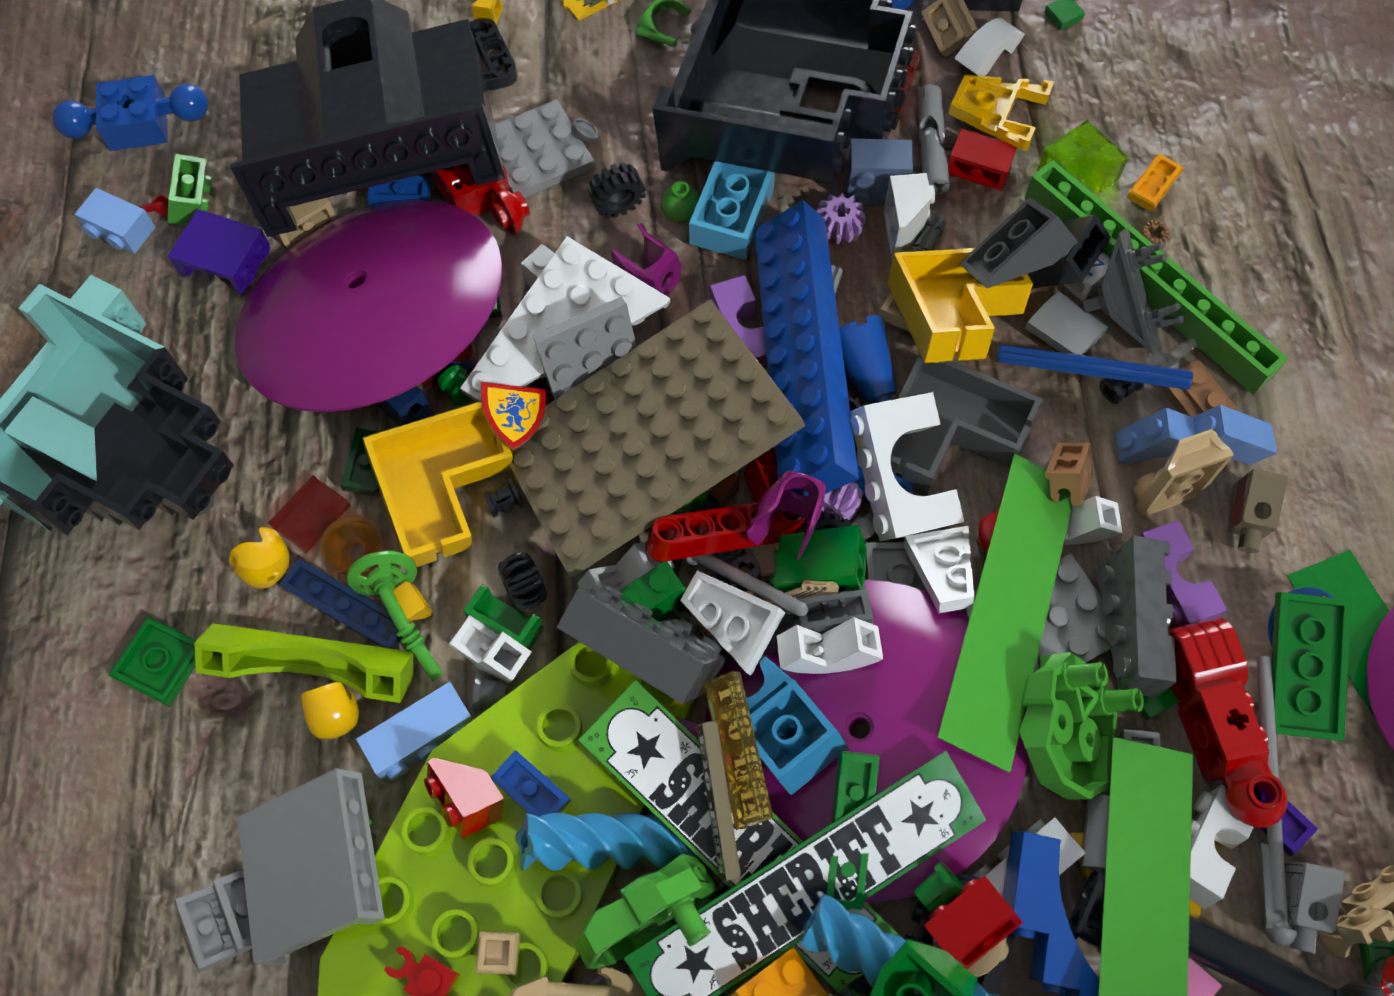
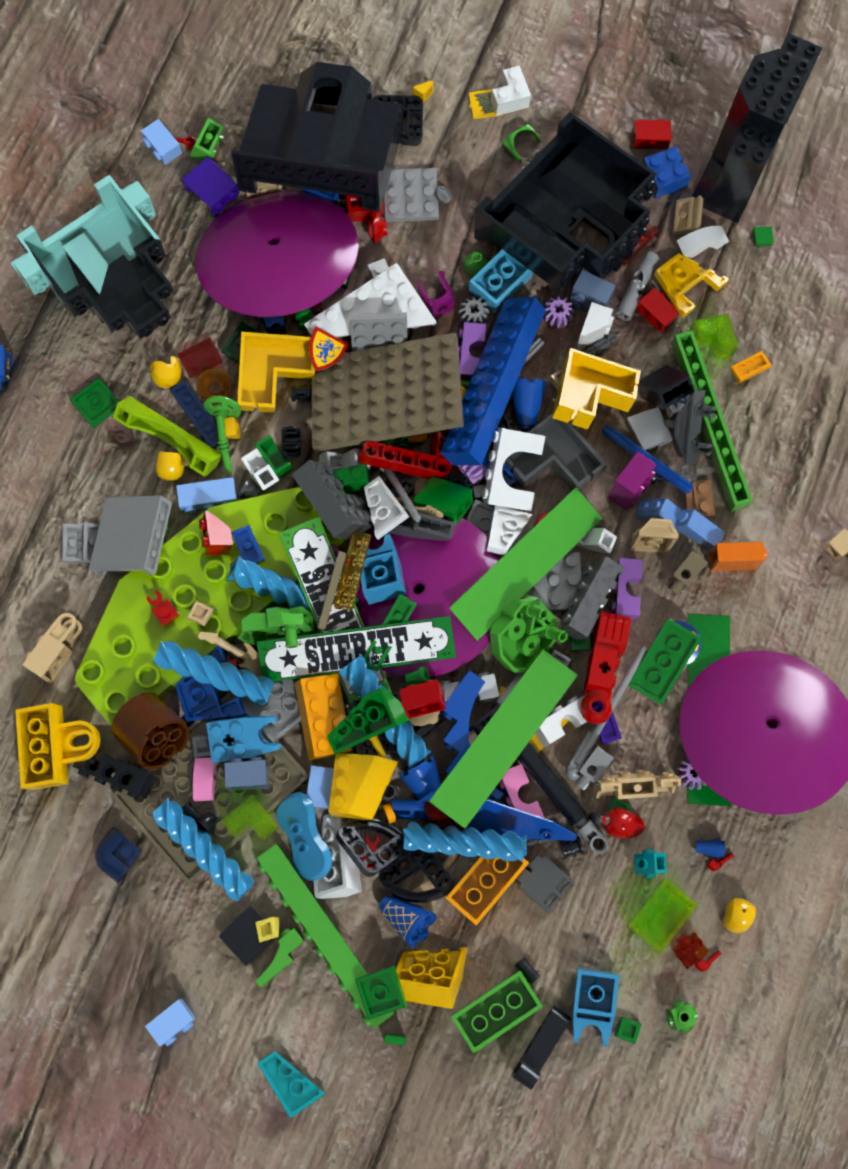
camera: 20 degrees right, 10 degrees up
blue brick [52,75,208,151] -> none
black tyre [587,163,646,218] -> none
magenta piece [746,471,826,560] -> none
white brick [776,617,883,674] -> none
dark grey slope [959,198,1078,288] -> none
medium nougat hinge [1045,443,1093,507] -> none
medium nougat bush [1140,220,1170,245] -> none
none -> light grey gear [458,296,490,324]
none -> magenta brick [608,452,657,511]
none -> orange brick [709,542,767,571]

